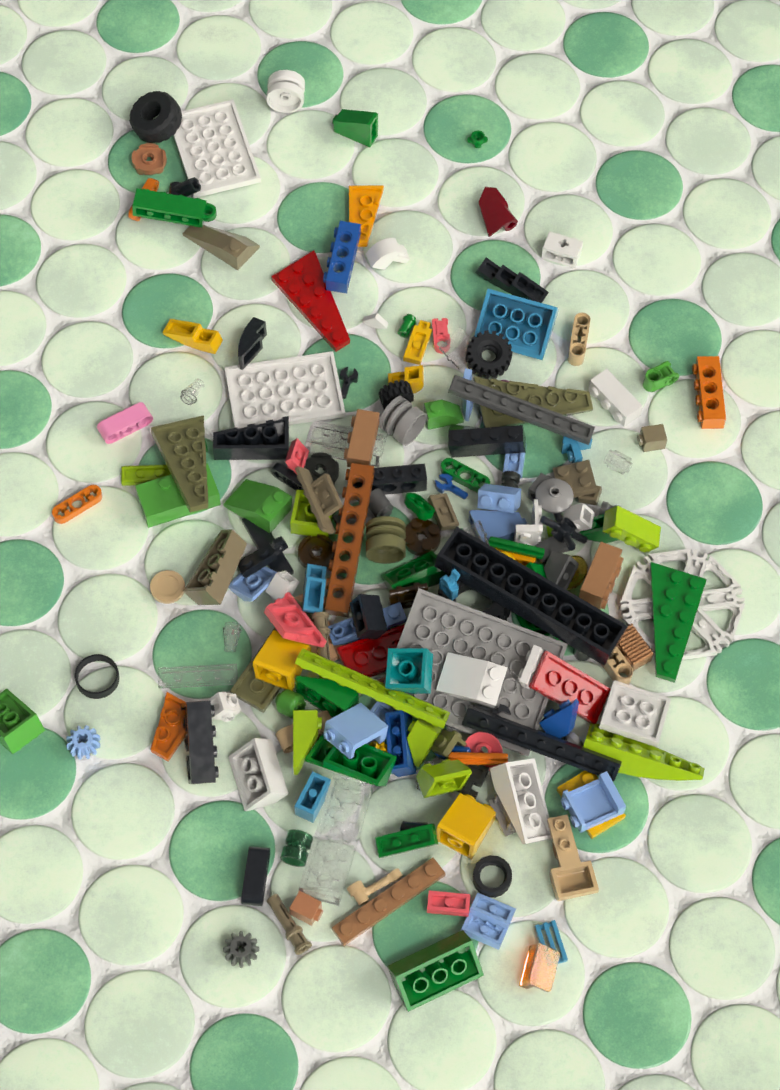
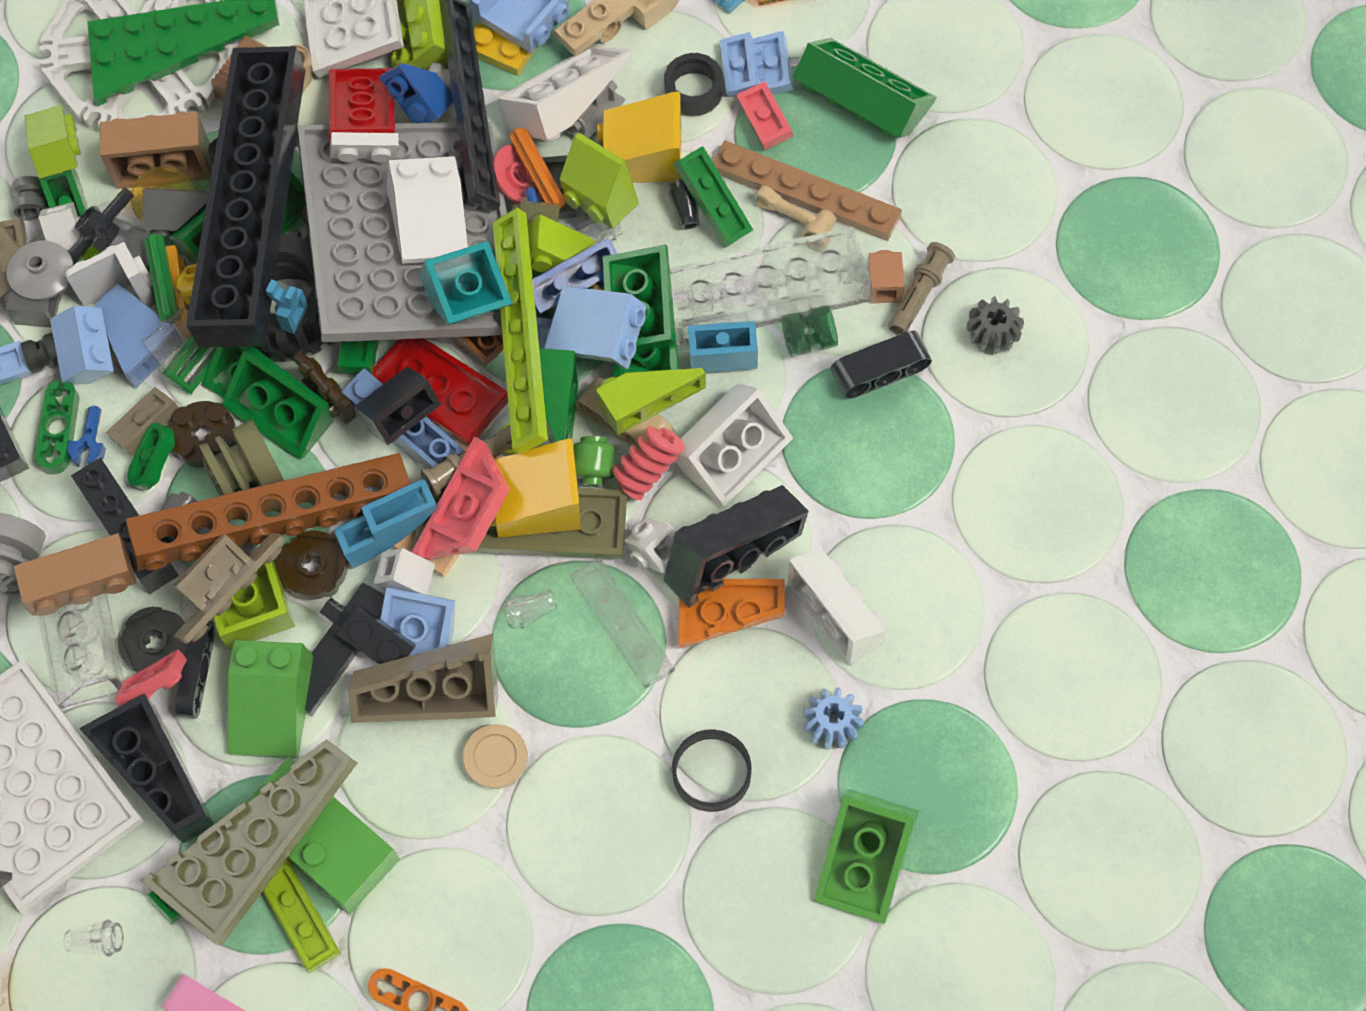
camera: 115 degrees left, 5 degrees up
none -> coral piece [612,426,685,500]
none -> white slope [788,550,886,666]

